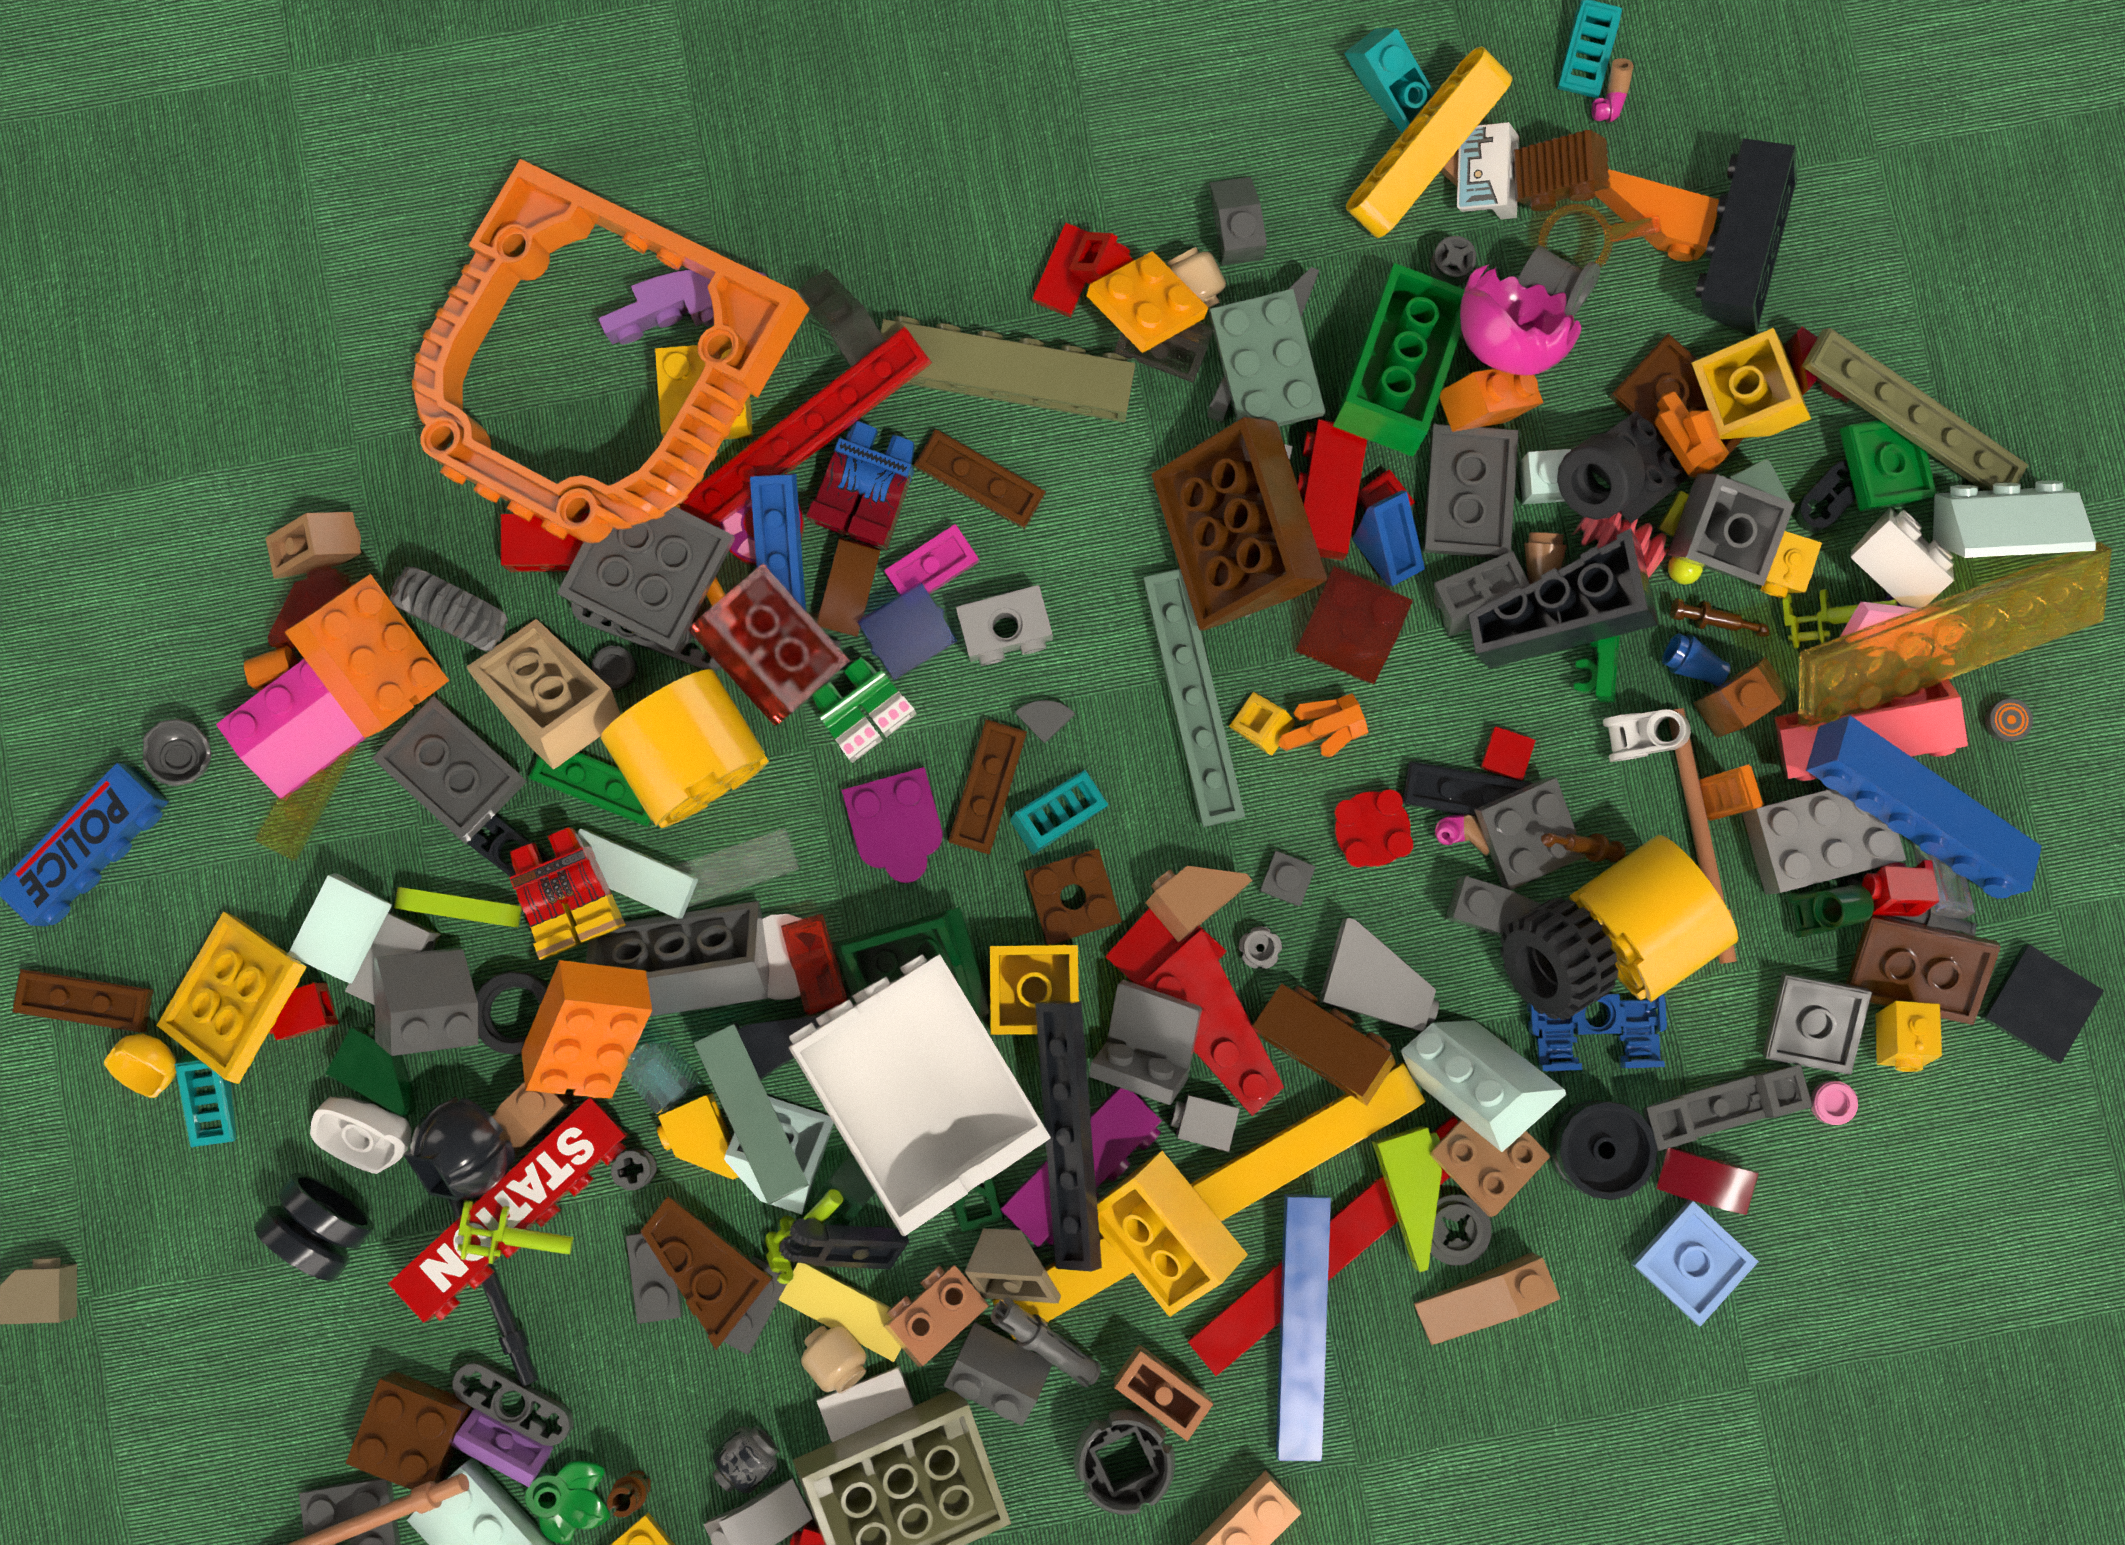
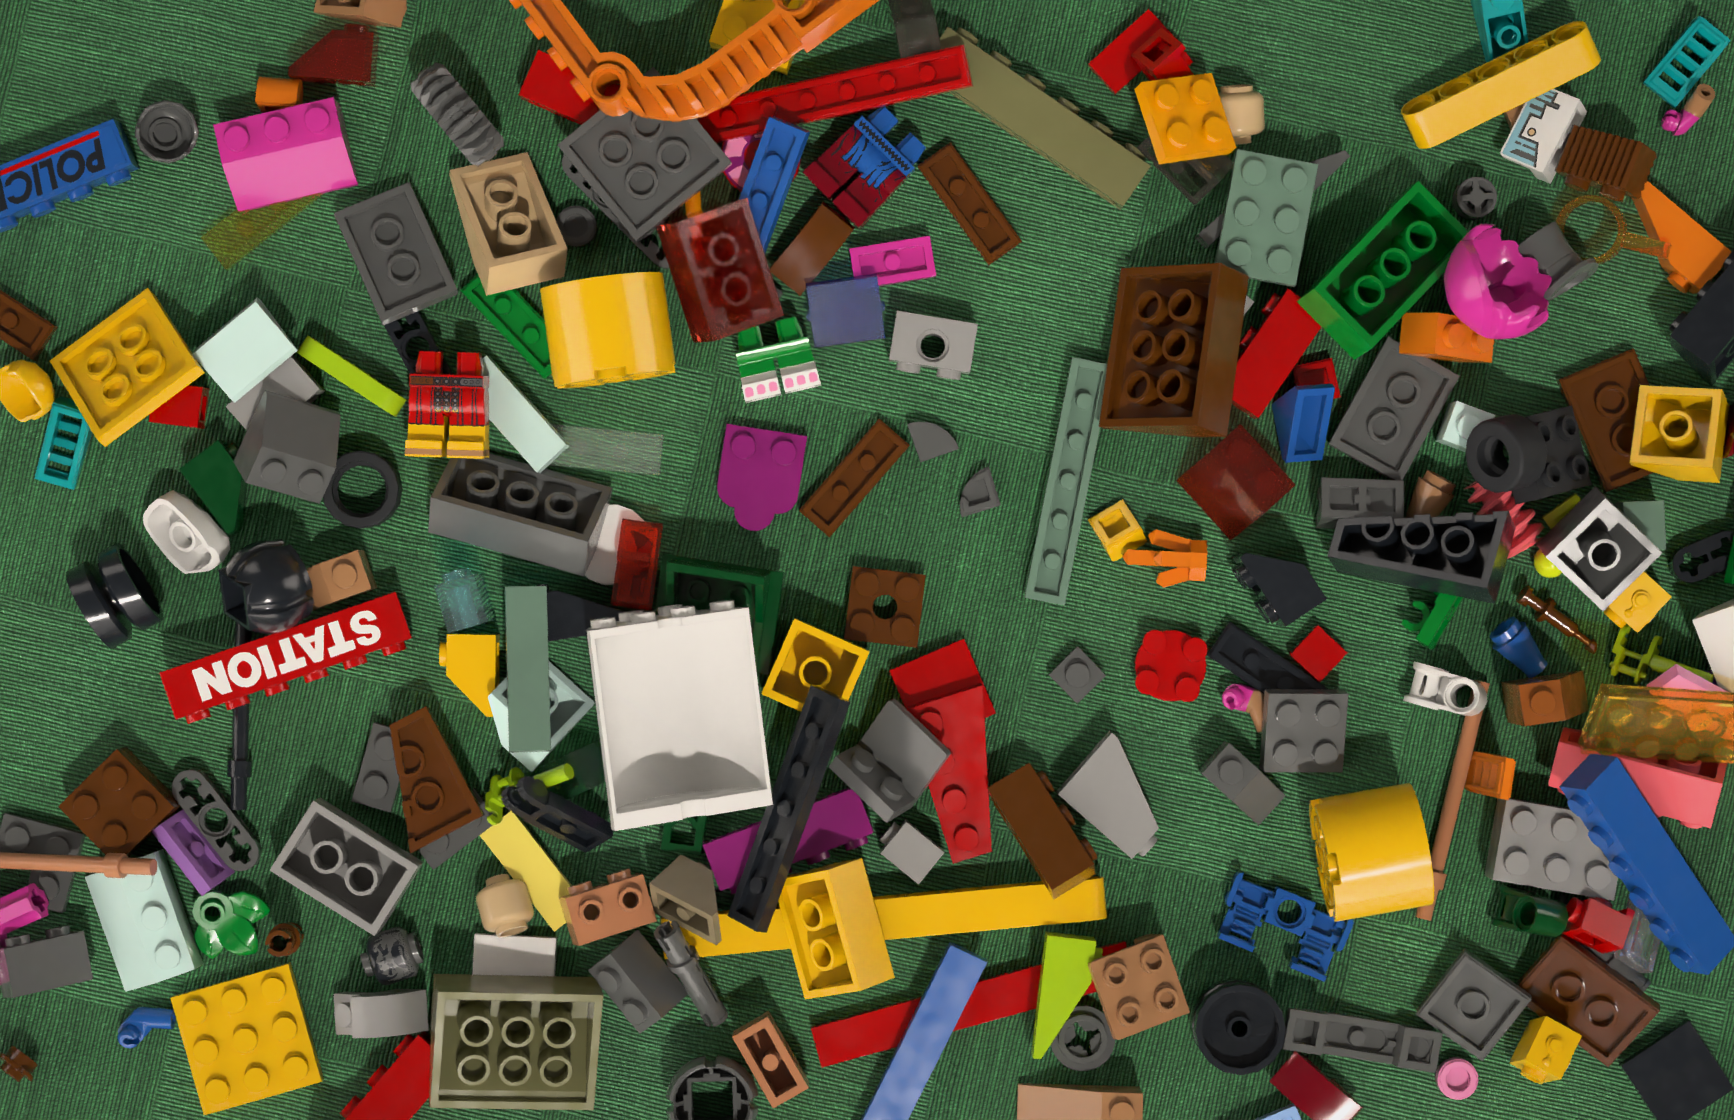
camera: 30 degrees right, 5 degrees up
orange piece [285,574,449,738] -> none
lime piece [457,1200,574,1264] -> none
orange piece [521,960,652,1099] -> none
dark grey bush [611,1148,657,1191] -> none
teal slope [1010,770,1108,855] -> none
medium nougat slope [1145,866,1253,942] -> none
dark grey slope [1209,177,1267,266] -> none
light grey plate [1239,926,1282,969] -> none
light aqua slope [1401,1020,1566,1152] -> none
black tyre [1500,898,1618,1020] -> none
reddish brown piece [1541,833,1626,863] -> none
orange rock [1654,392,1729,478] -> none
none -> light grey brick [270,797,424,936]
none -> dark grey tile [960,467,1001,518]
none -> black slope [1231,553,1327,627]

